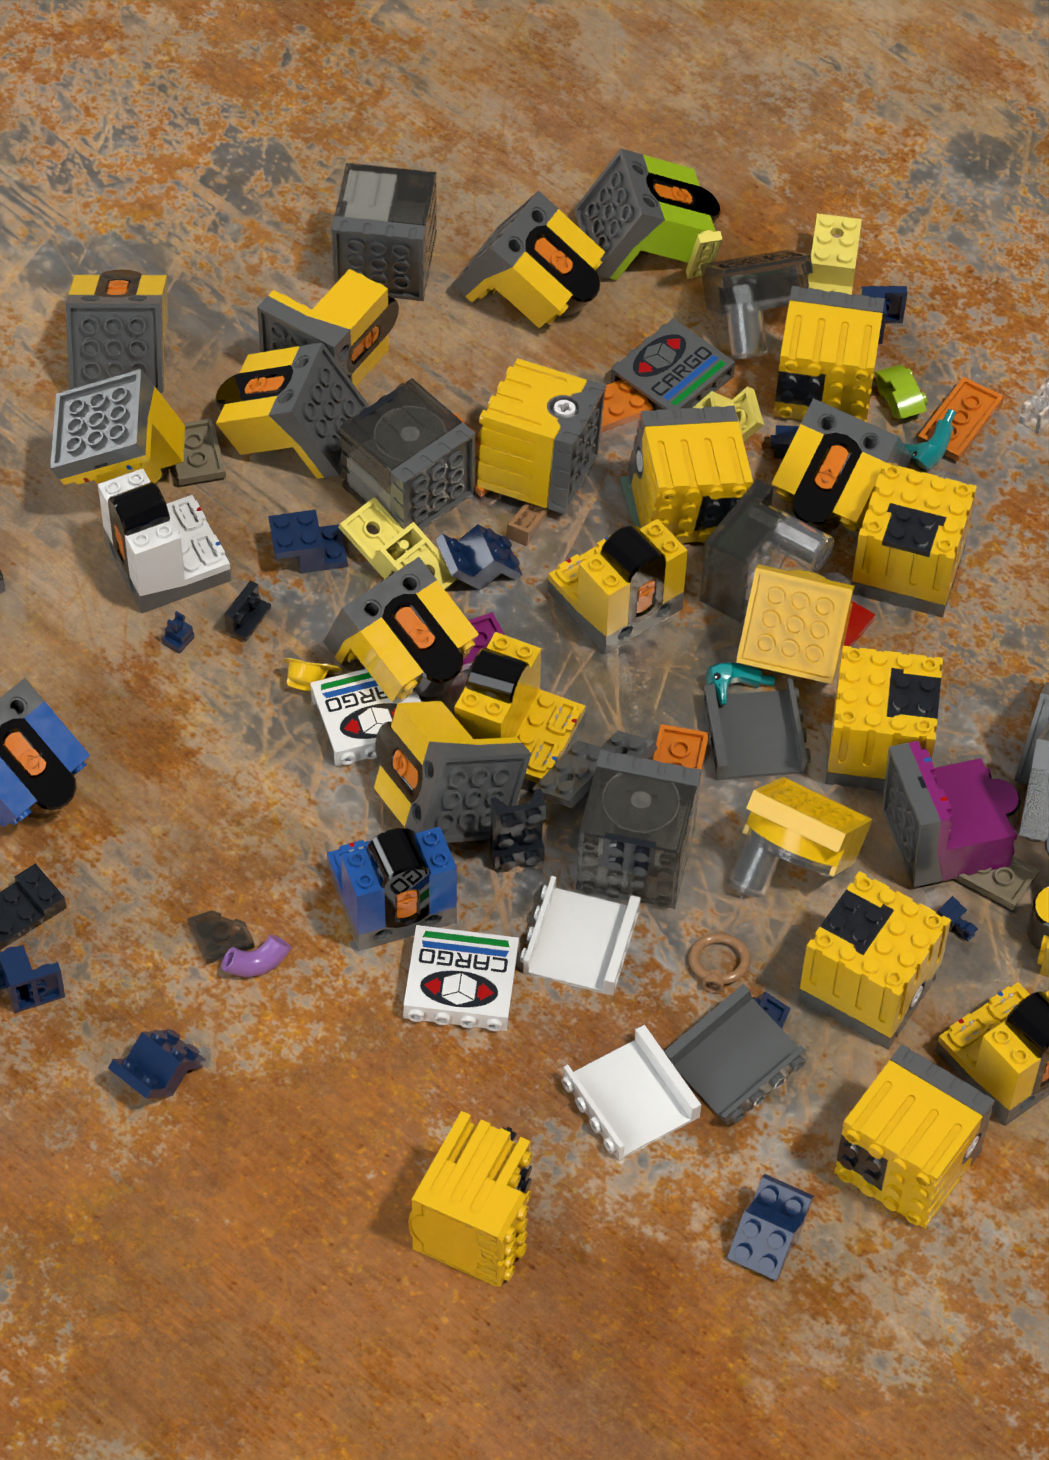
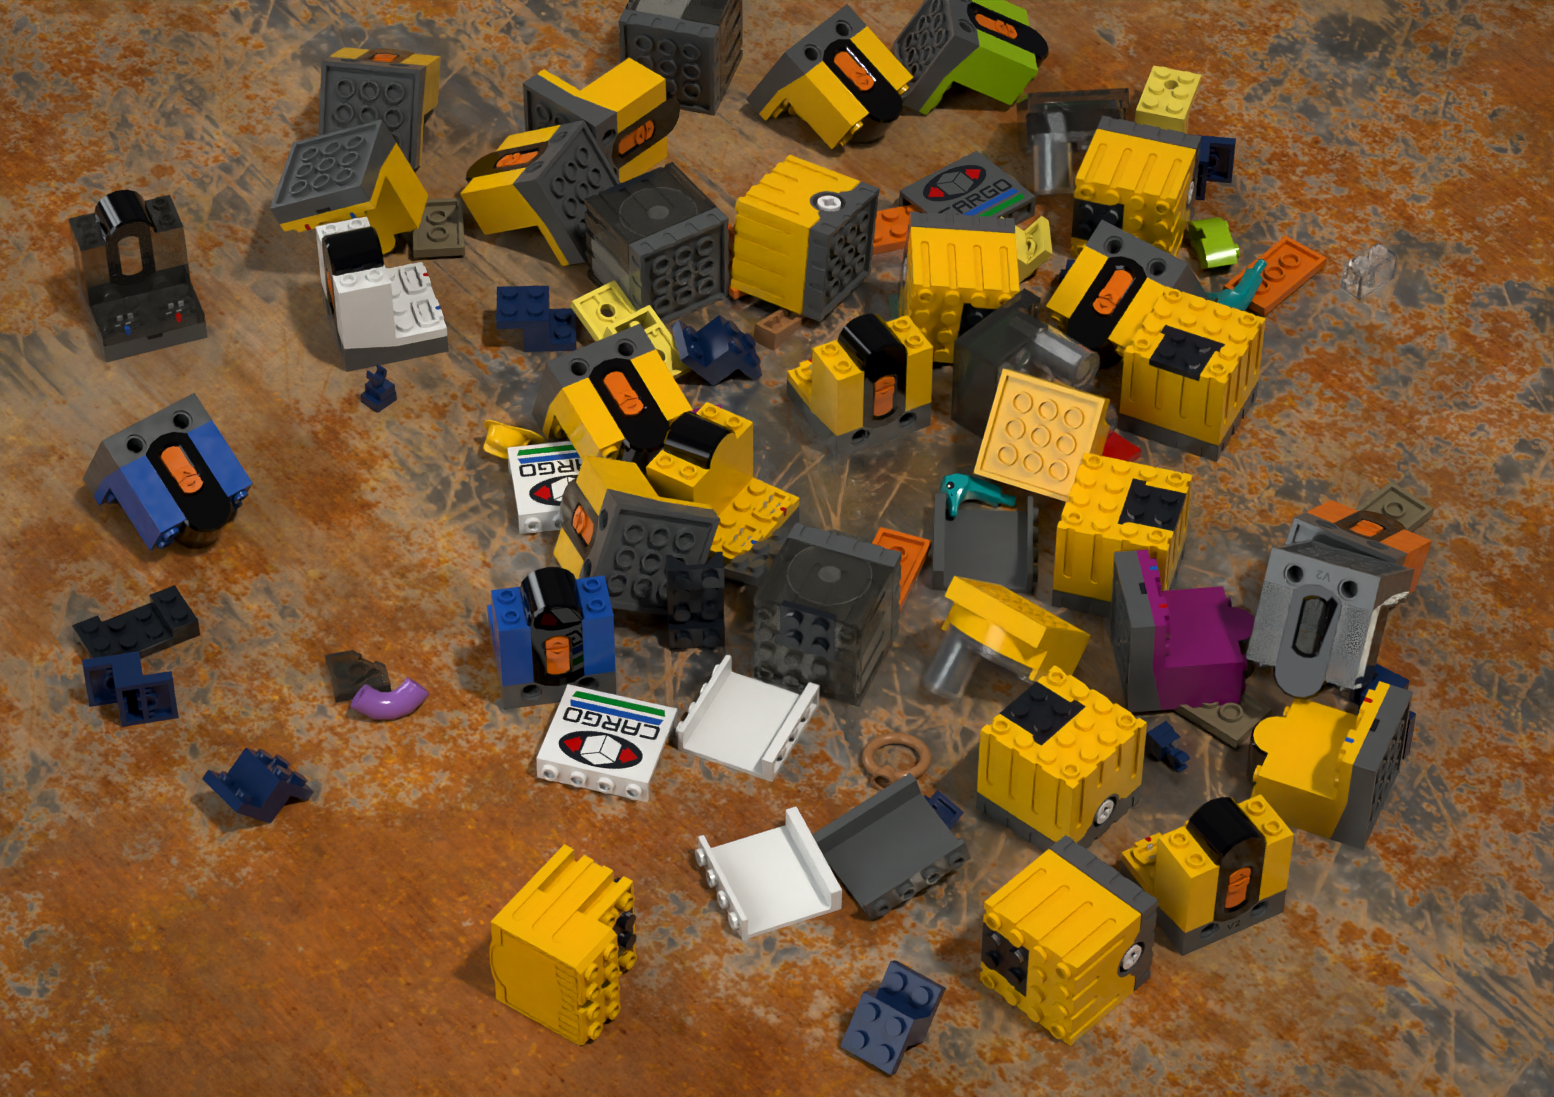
camera: 10 degrees right, 10 degrees down
black bracket [224,580,271,641] -> none
light yellow plate [686,230,722,279] -> none

